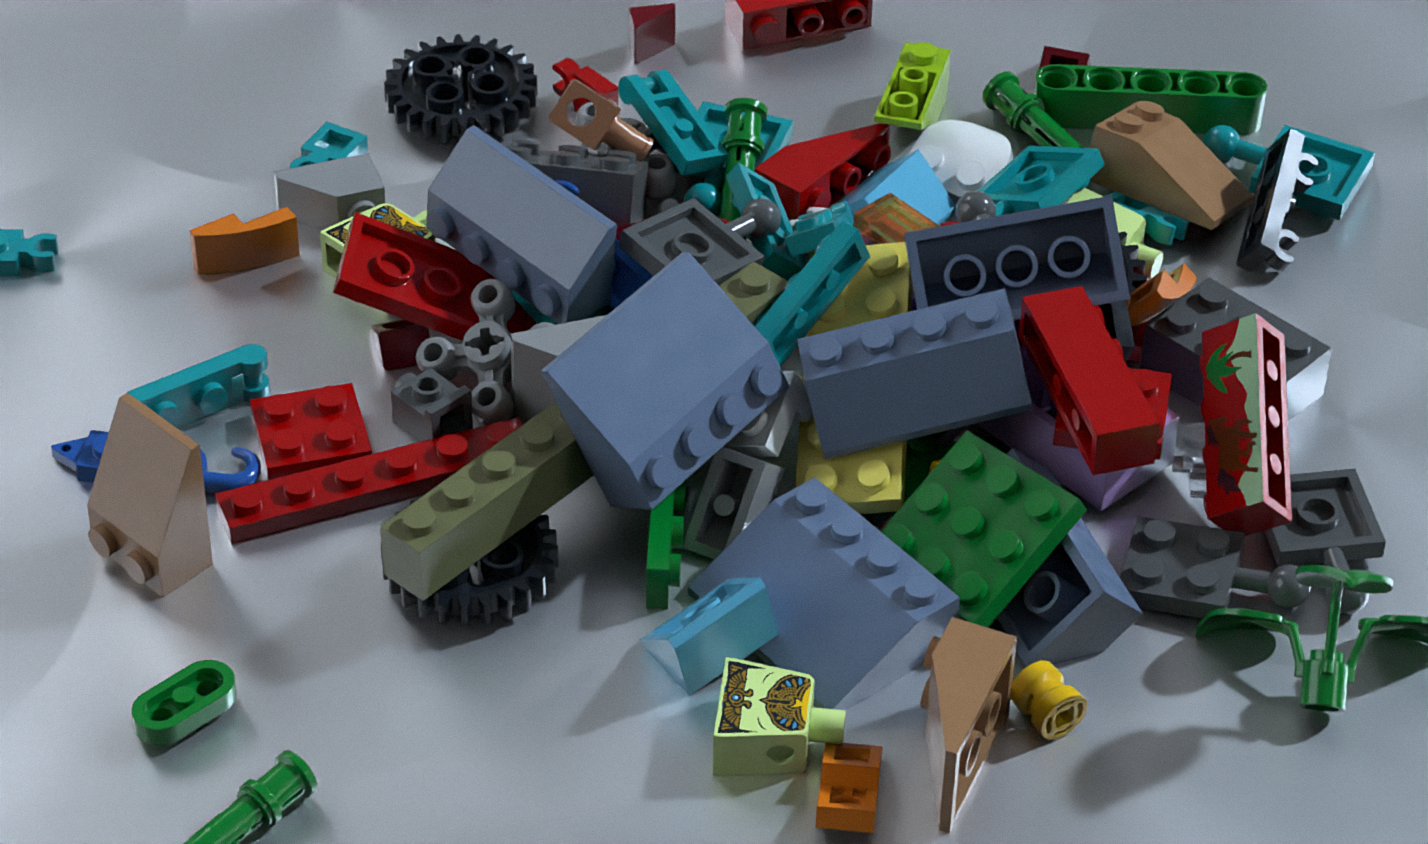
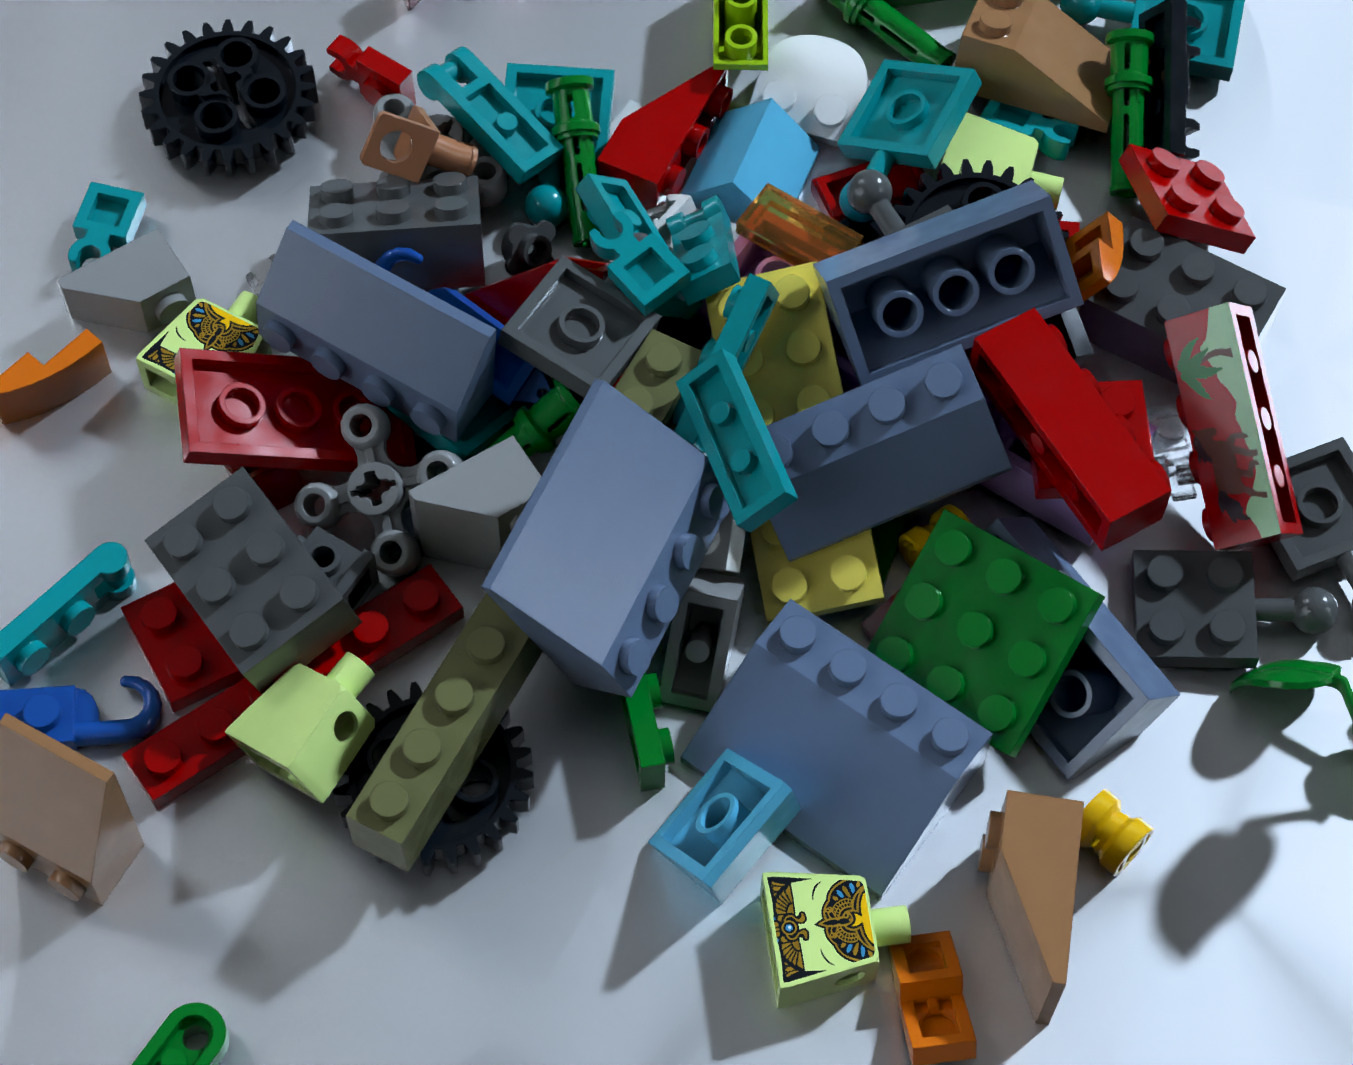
camera: 15 degrees left, 20 degrees up
none -> dark grey brick [144,466,363,694]
none -> yellowish green torso [225,652,375,804]
none -> teal plate [589,211,691,317]
none -> teal plate [676,348,799,533]
none -> green pin [1104,28,1155,199]
none -> red plate [1118,144,1256,254]

